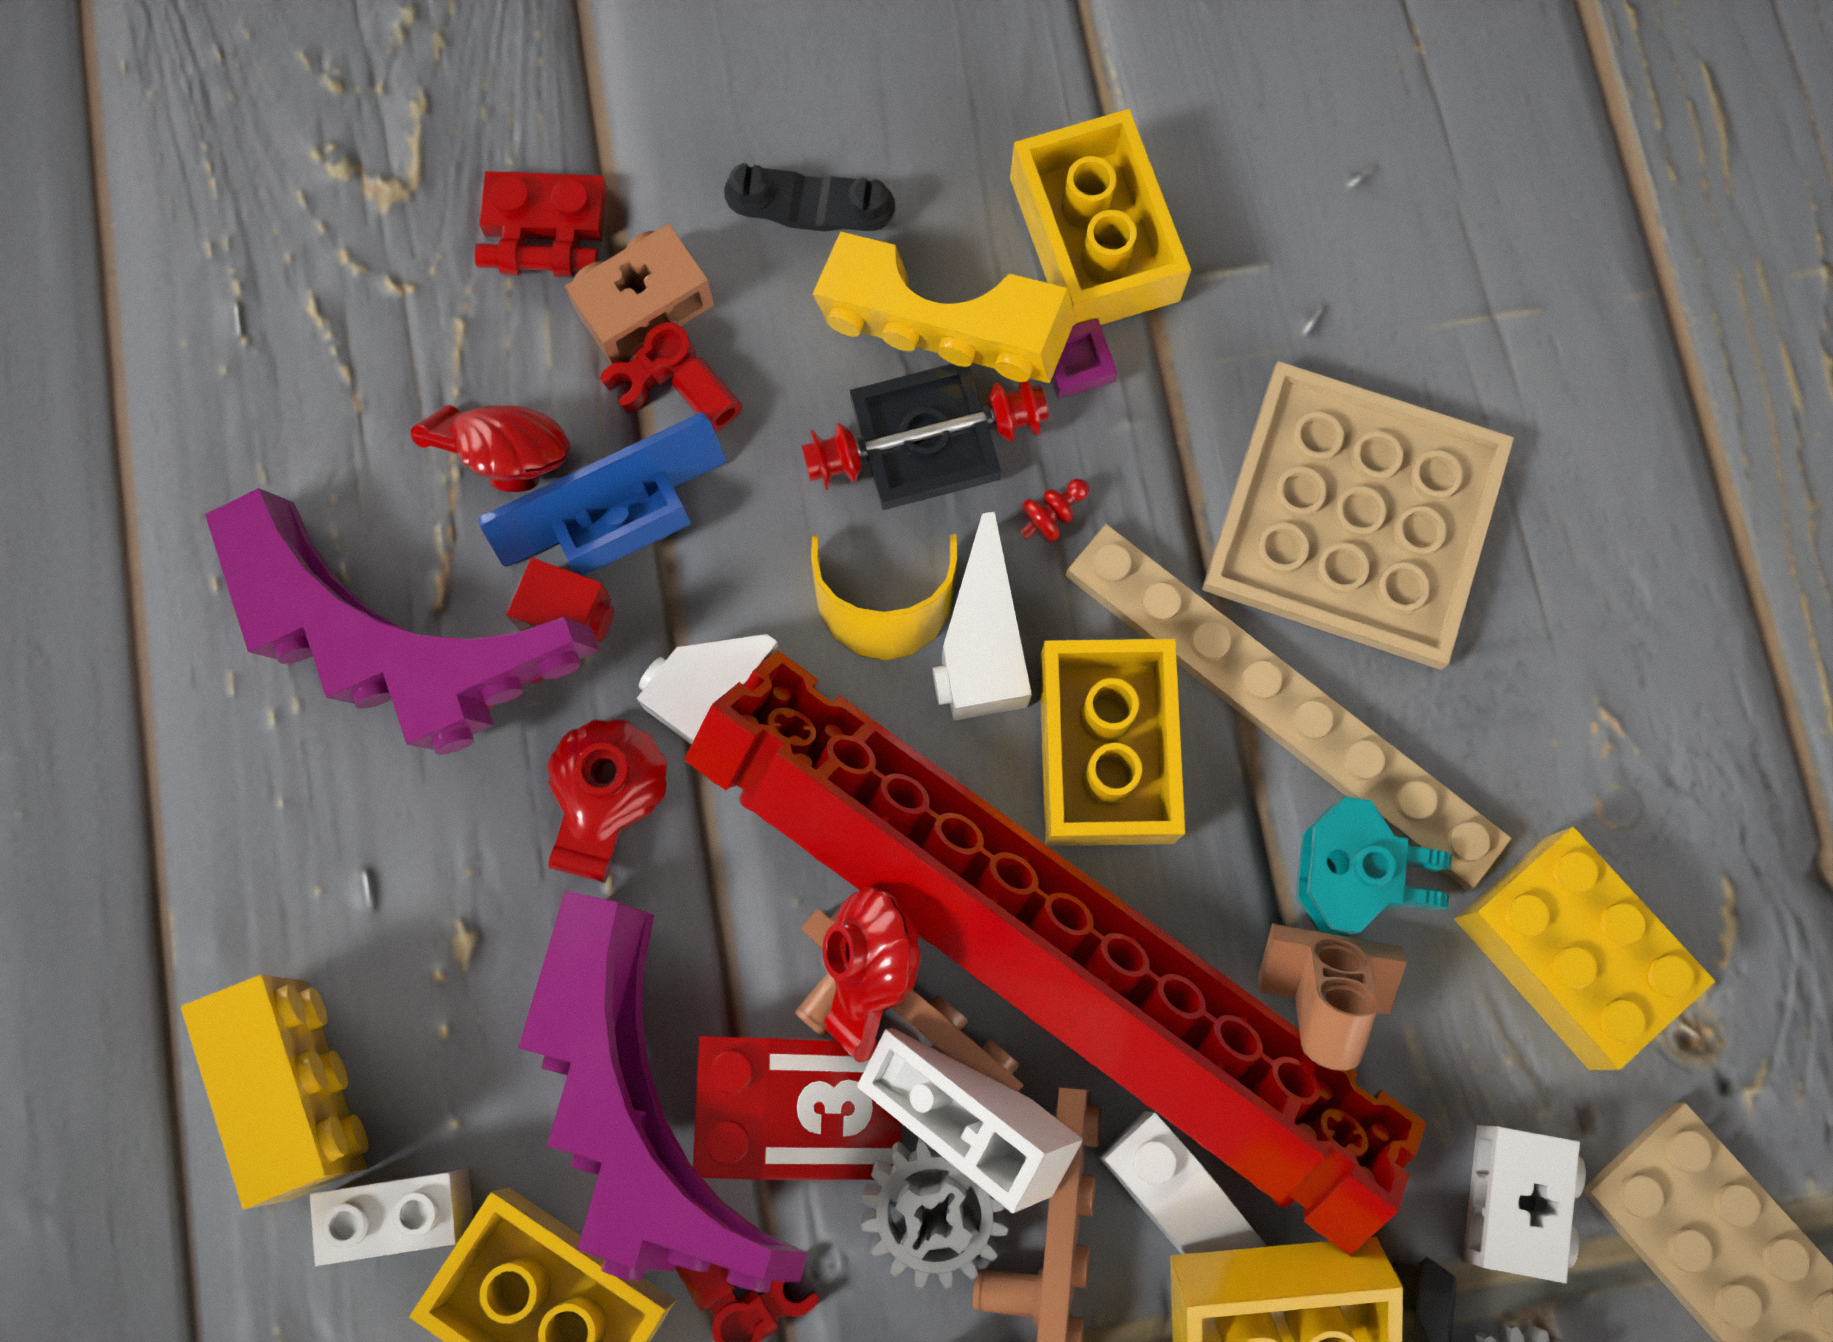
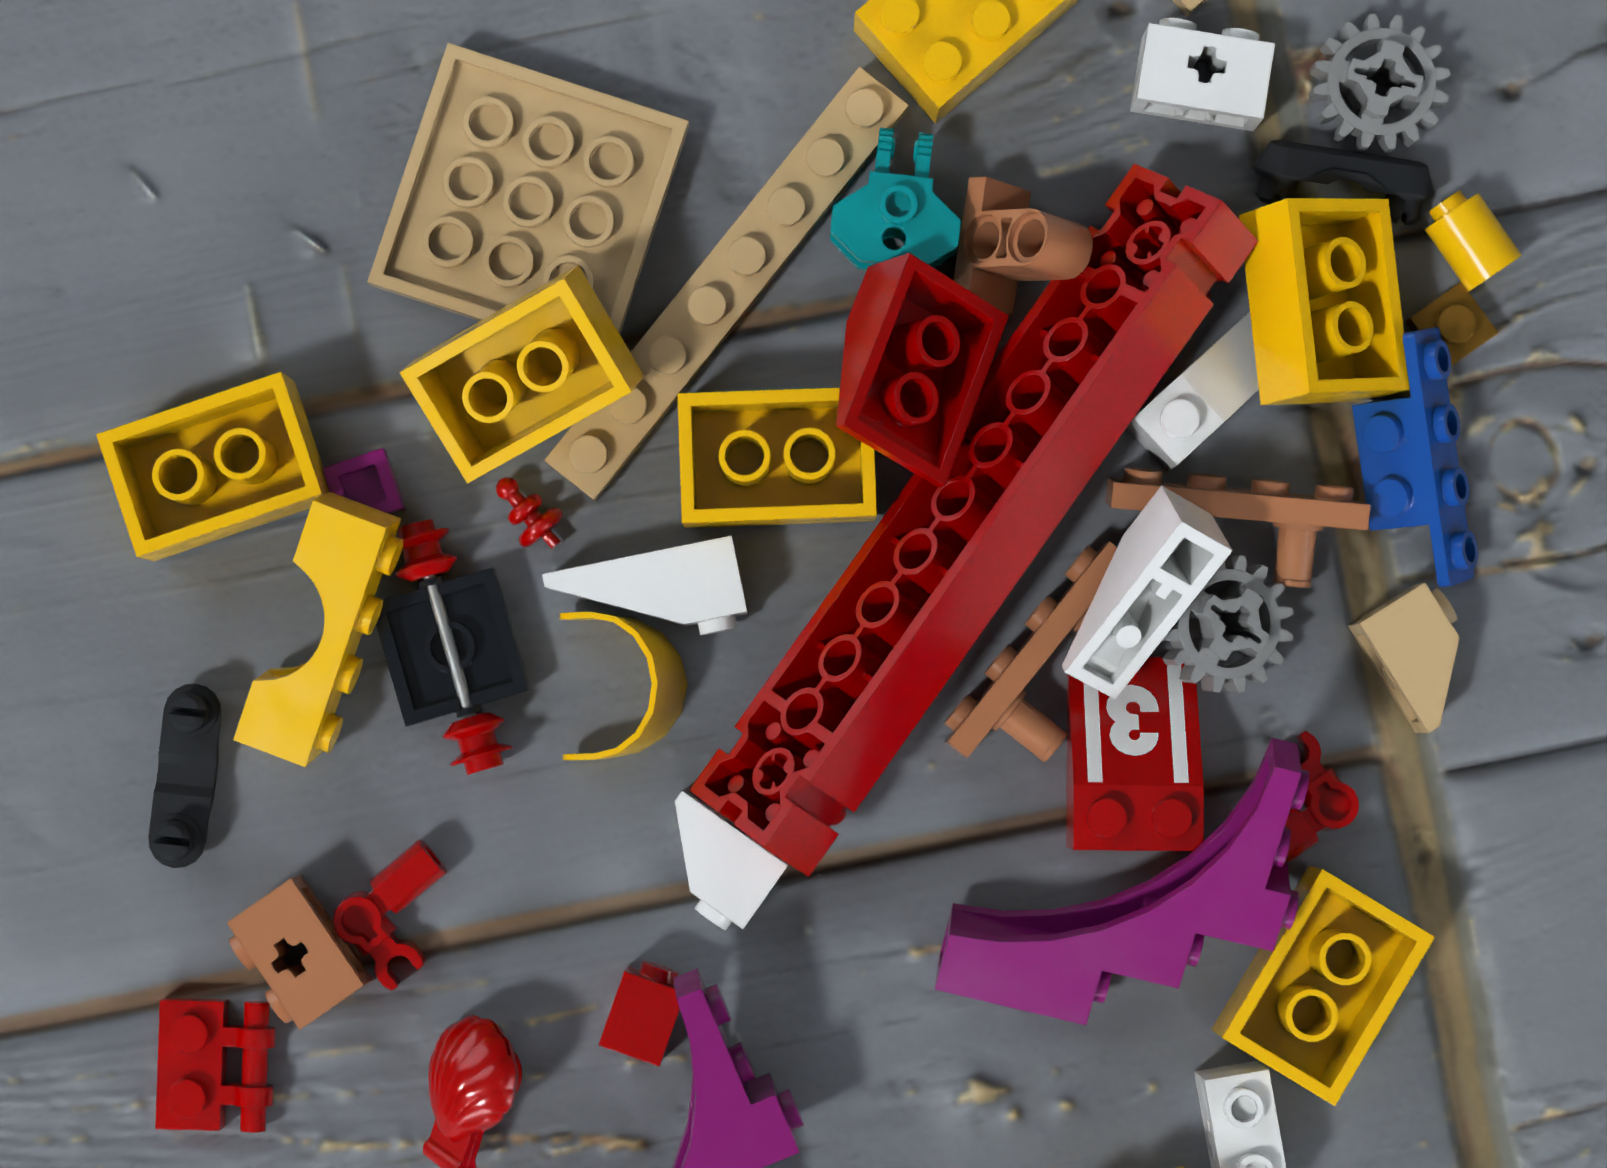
camera: 90 degrees left, 10 degrees up
blue bracket [478,412,726,576] -> none
red animal [547,719,667,883] -> none
red animal [823,887,921,1063] -> none
none -> yellow brick [399,265,644,484]
none -> red slope [836,253,1009,488]

